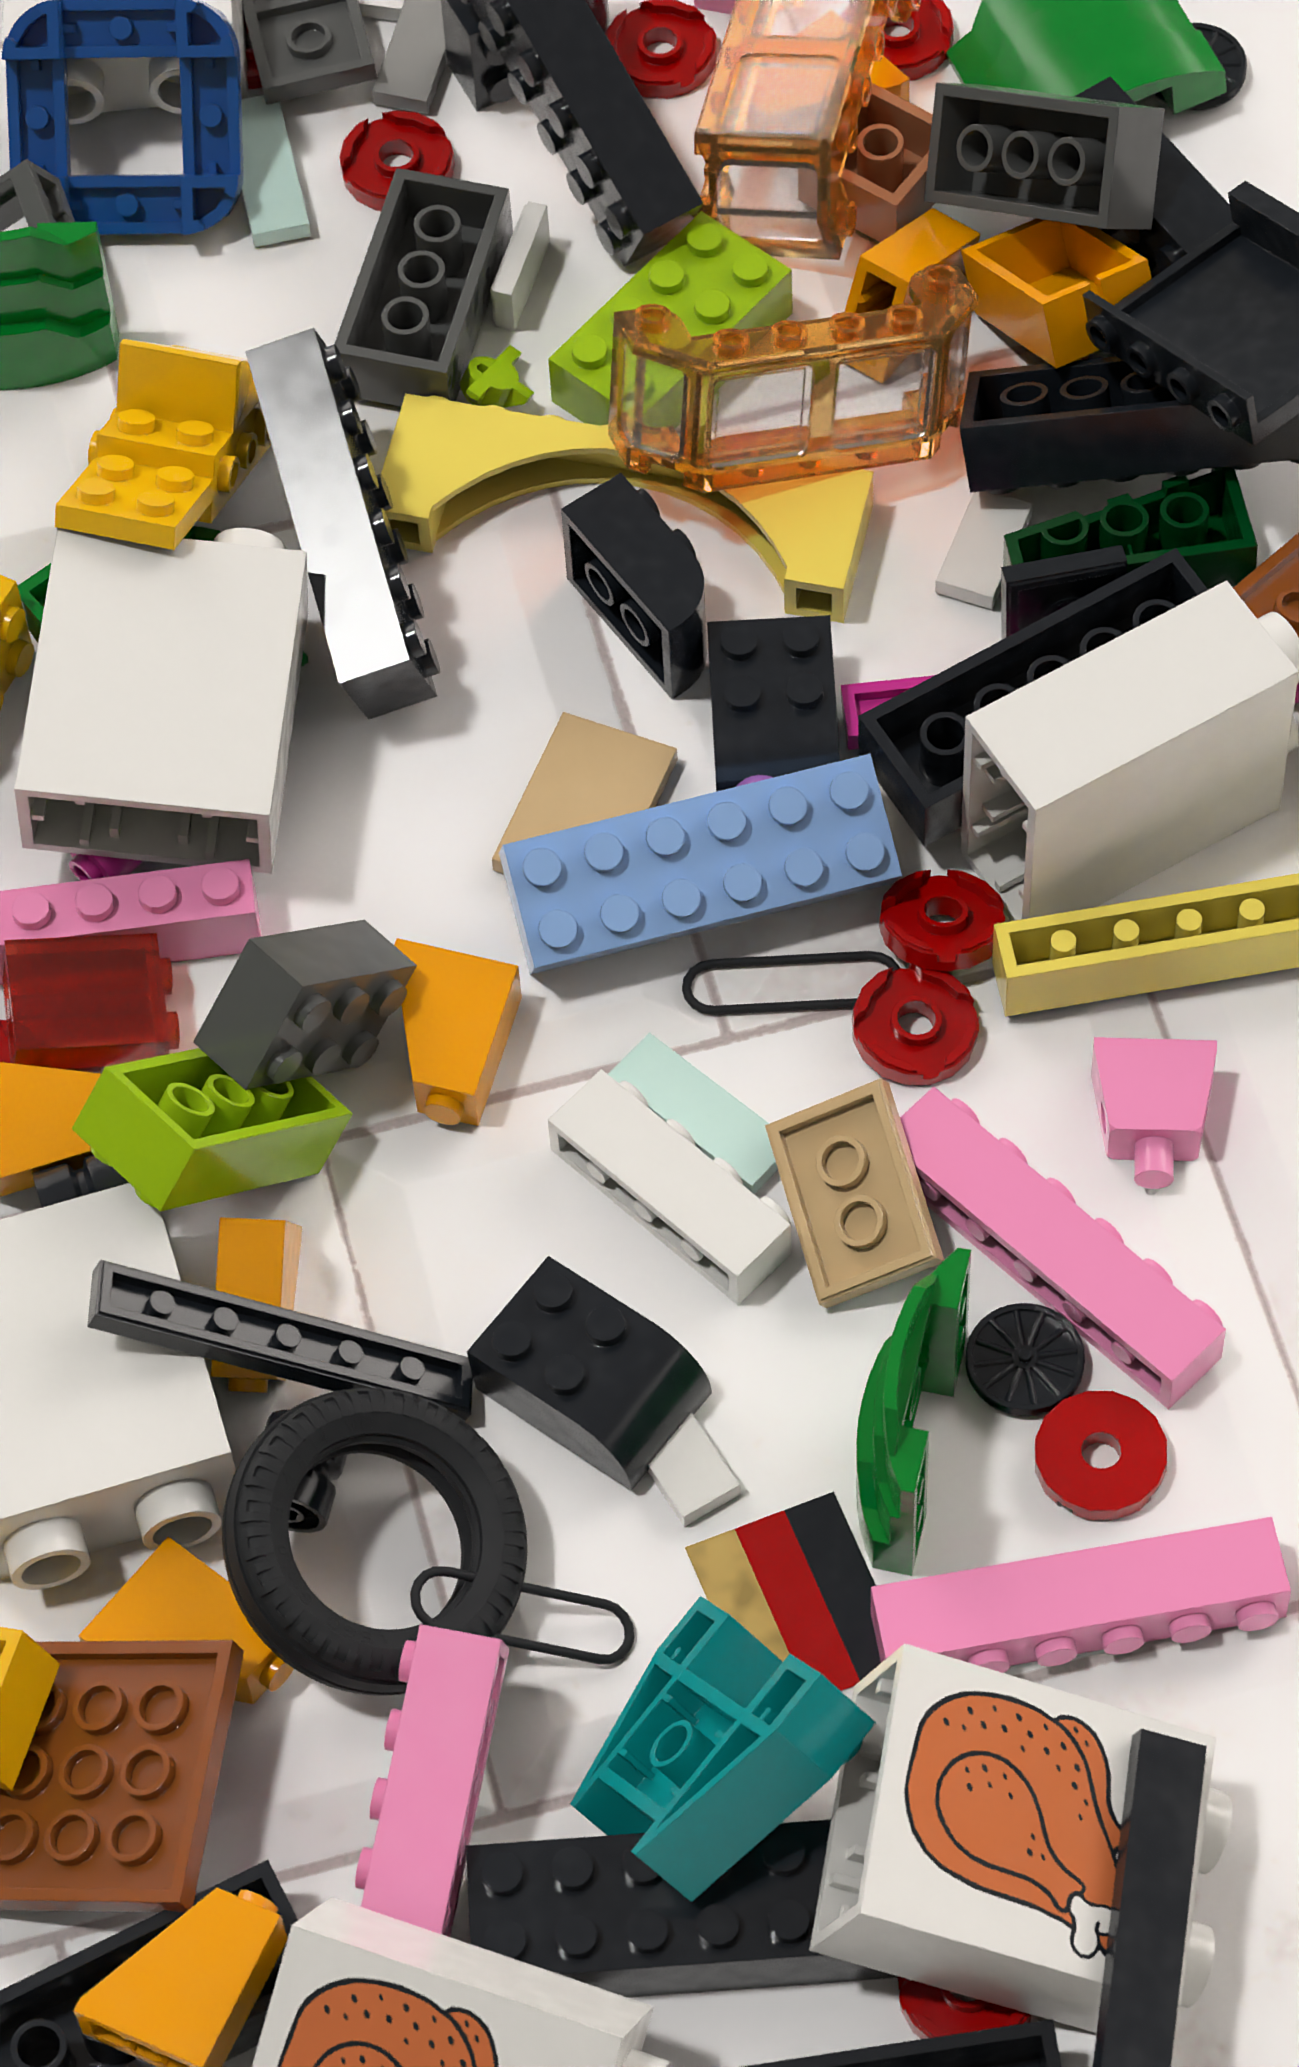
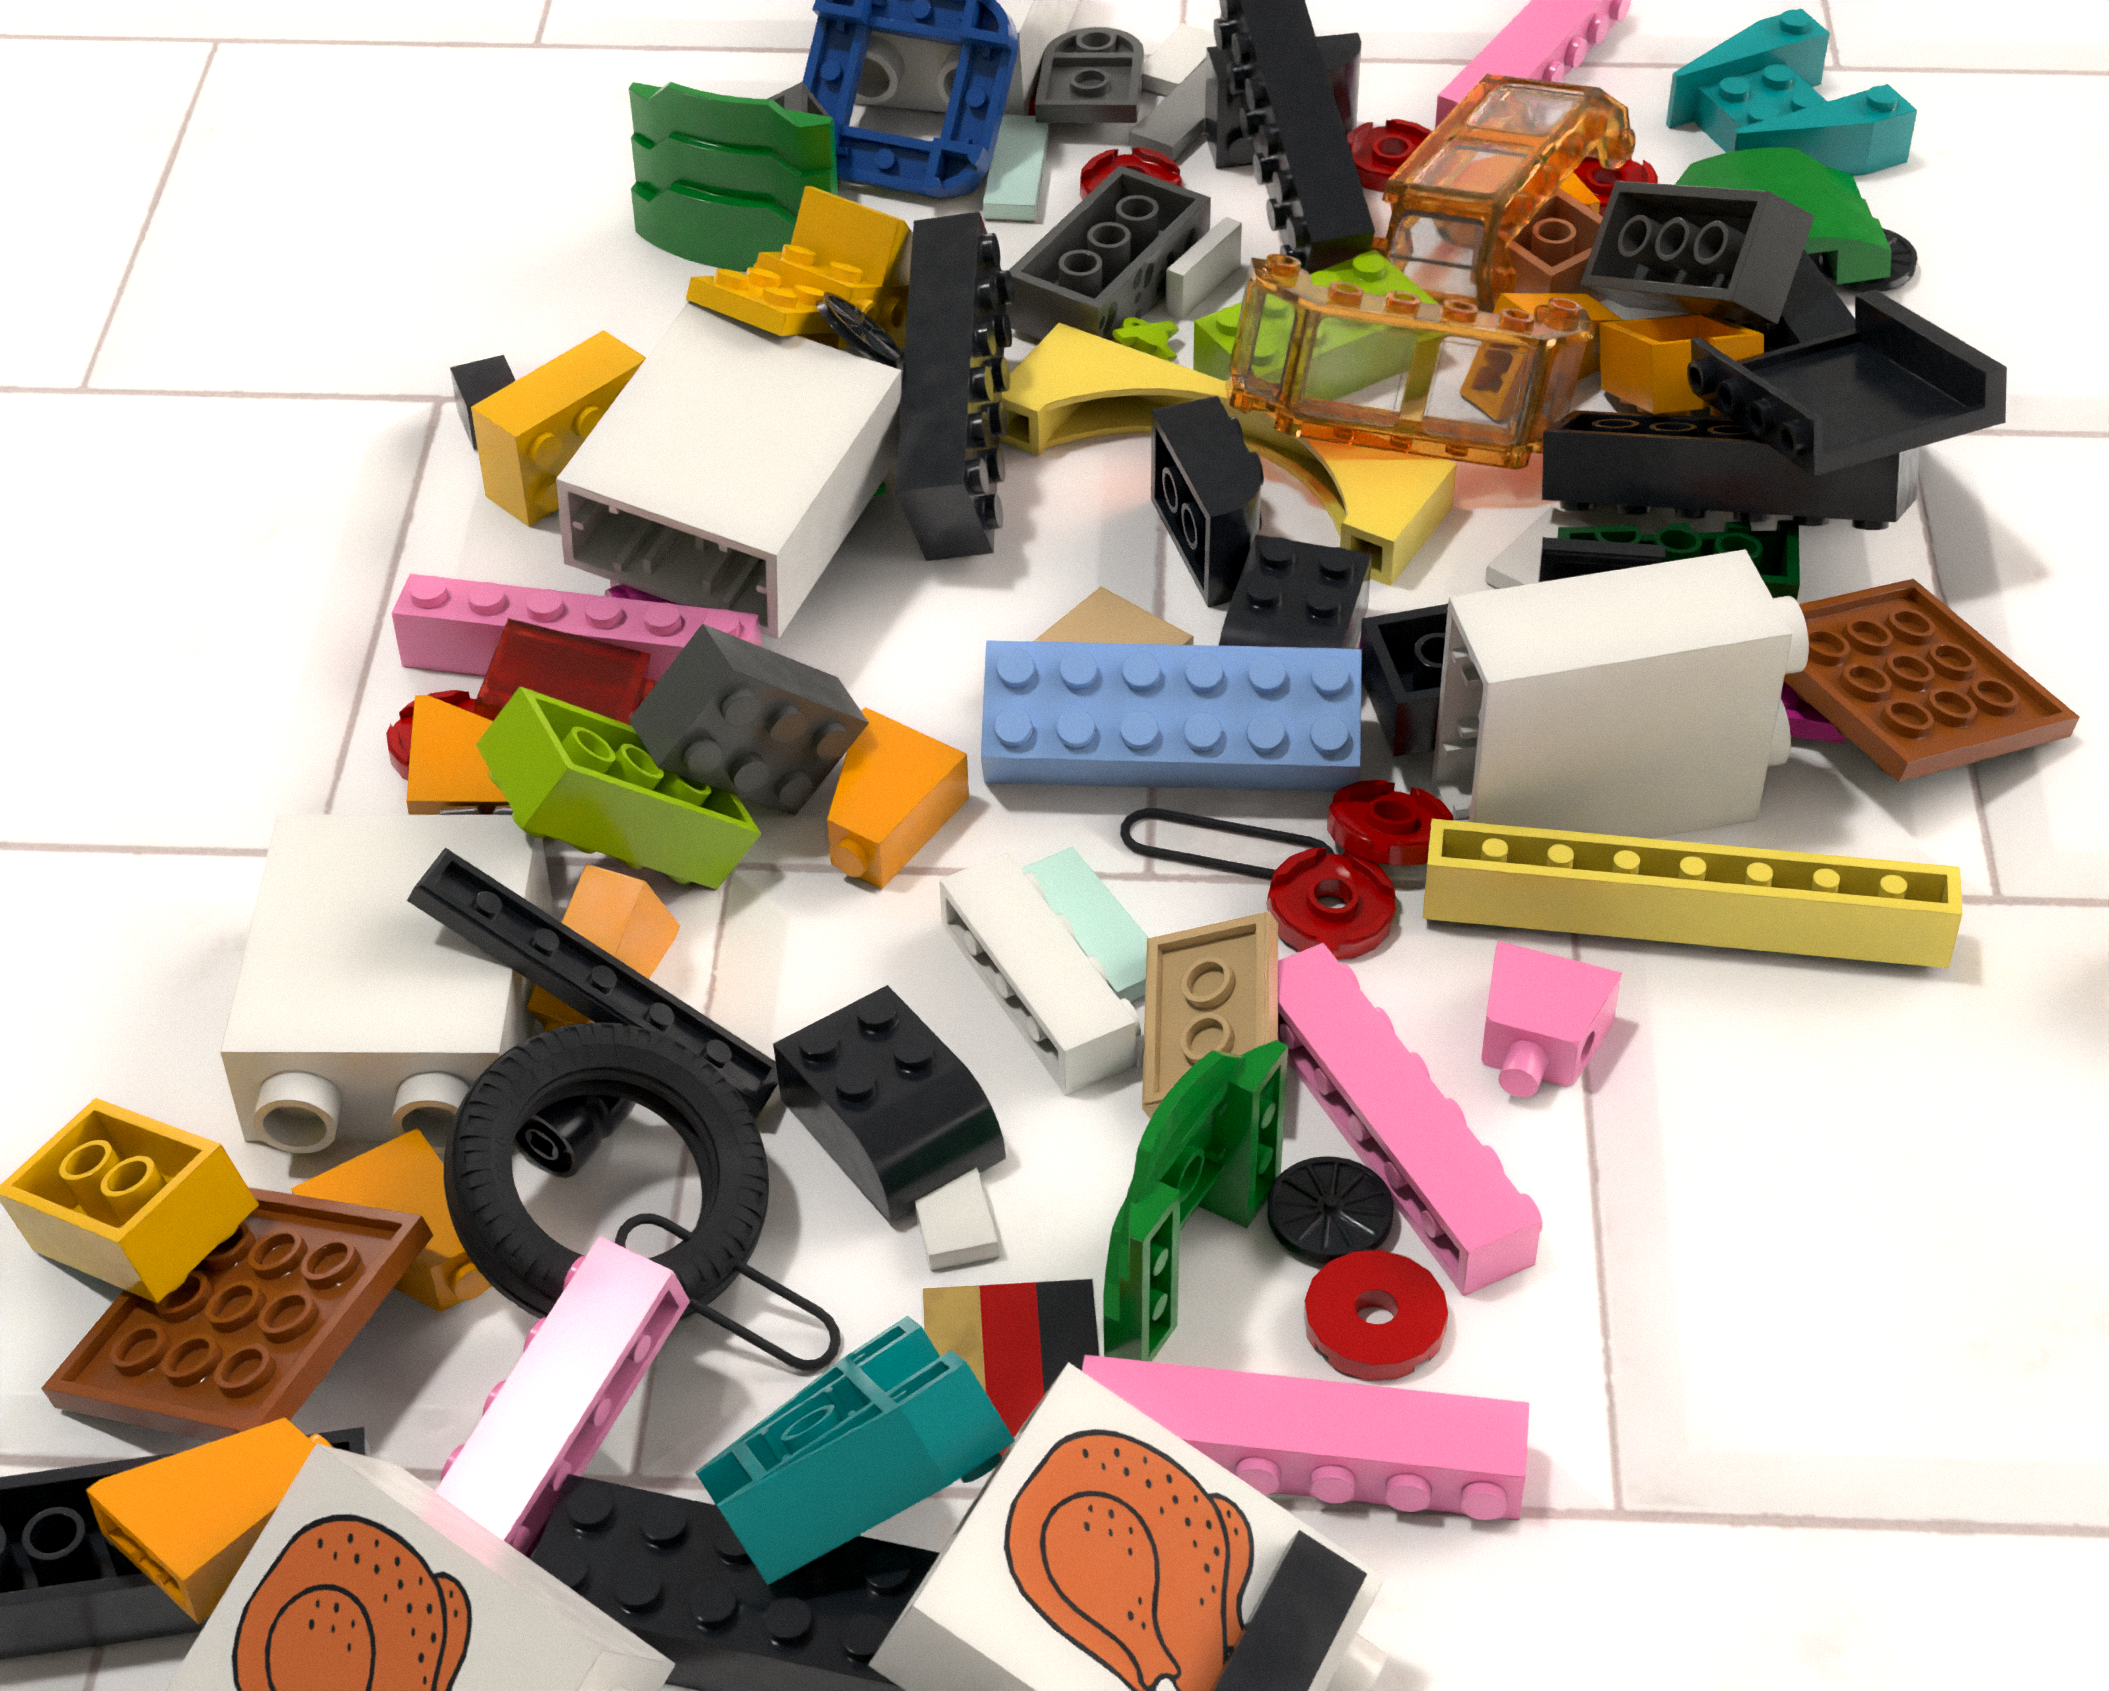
camera: 15 degrees right, 15 degrees down
none -> black wheel [816,292,904,369]

